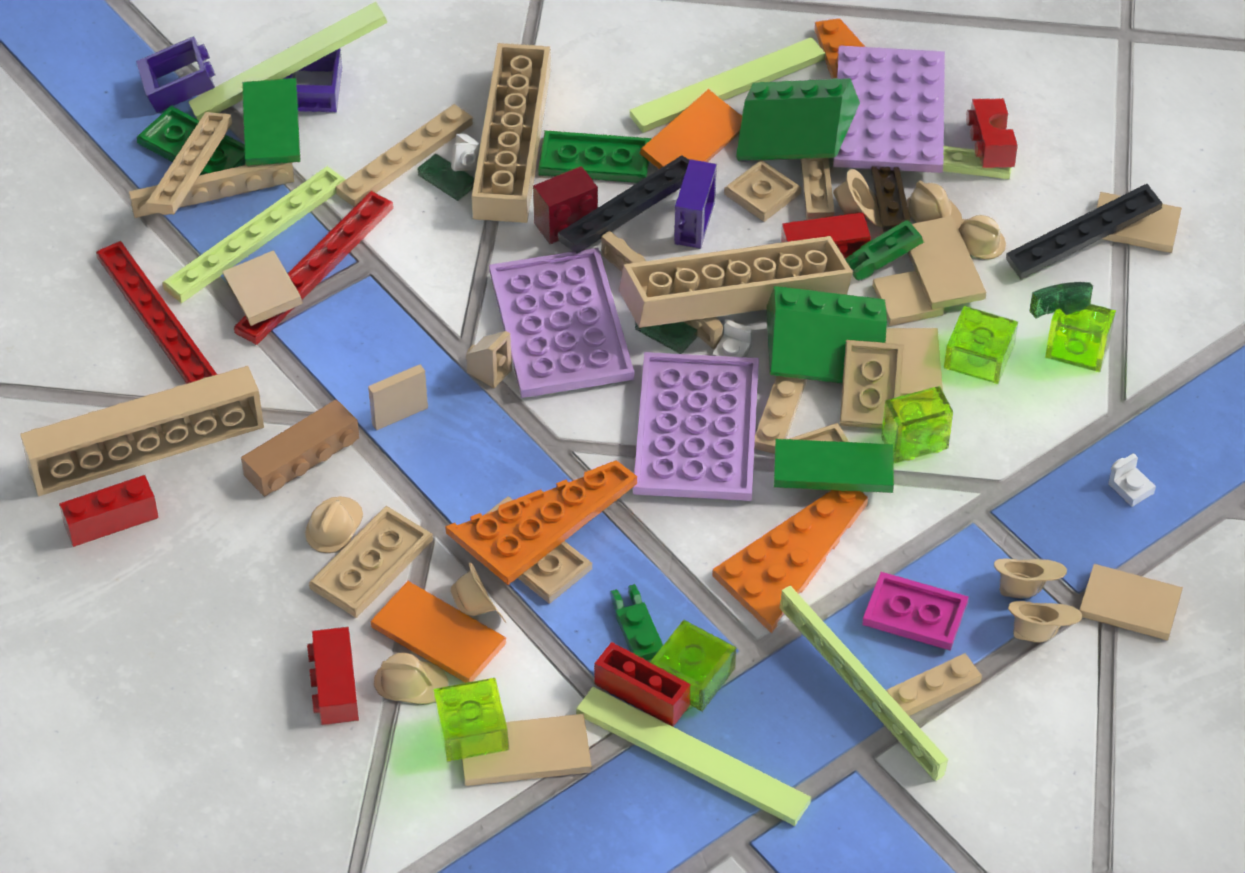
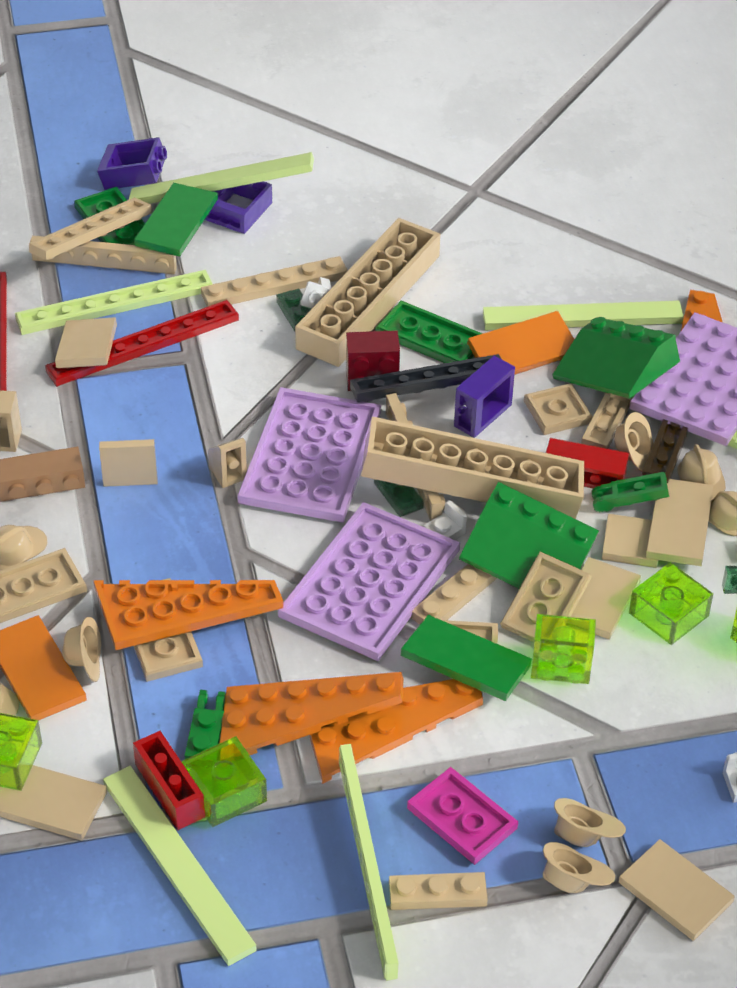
camera: 25 degrees right, 5 degrees down
none -> orange wing [218,672,404,765]

